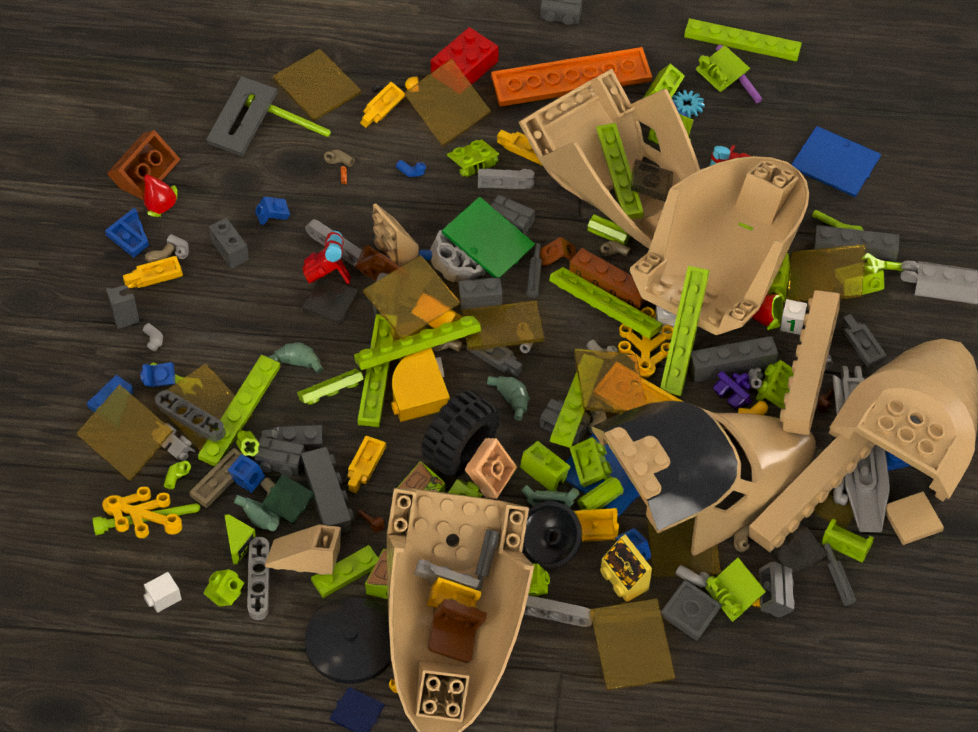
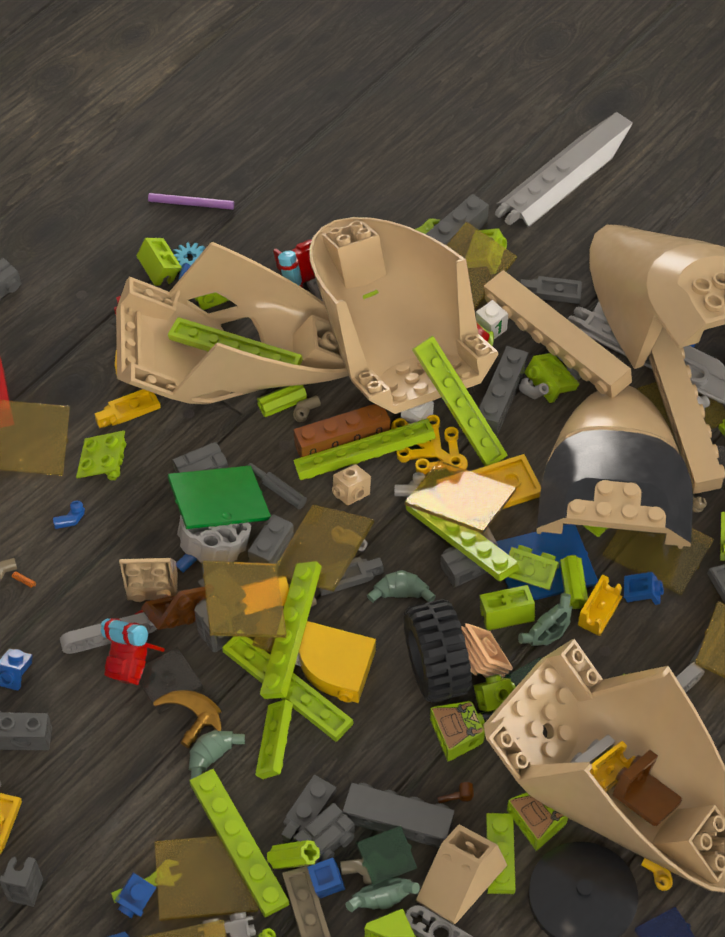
camera: 55 degrees left, 0 degrees up
light grey arm [143,323,163,351] -> none
dark grey beam [155,390,226,441] -> none
yellow hinge [347,436,386,493] -> none
dark grey axle [475,529,499,591] -> none
light grey hinge [478,169,535,189] -> none
orange plate [491,47,652,107] -> none
black dish [522,501,583,569] -> none
dark orange bracket [540,237,577,267] -> none
slope [600,534,652,603] -> none
clear smoke plate [631,159,673,202] -> none
light grey arm [676,565,710,588] -> none
lime plate [684,18,802,61] -> none
lime hinge [696,45,750,93] -> none
dark purple hips [713,371,752,410] -> none
yellow arm [738,401,768,415] -> none
blue piece [791,126,881,197] -> none
lime piece [862,253,903,274] -> none
none -> pearl gold piece [153,690,221,748]
none -> tan brick [332,464,371,505]

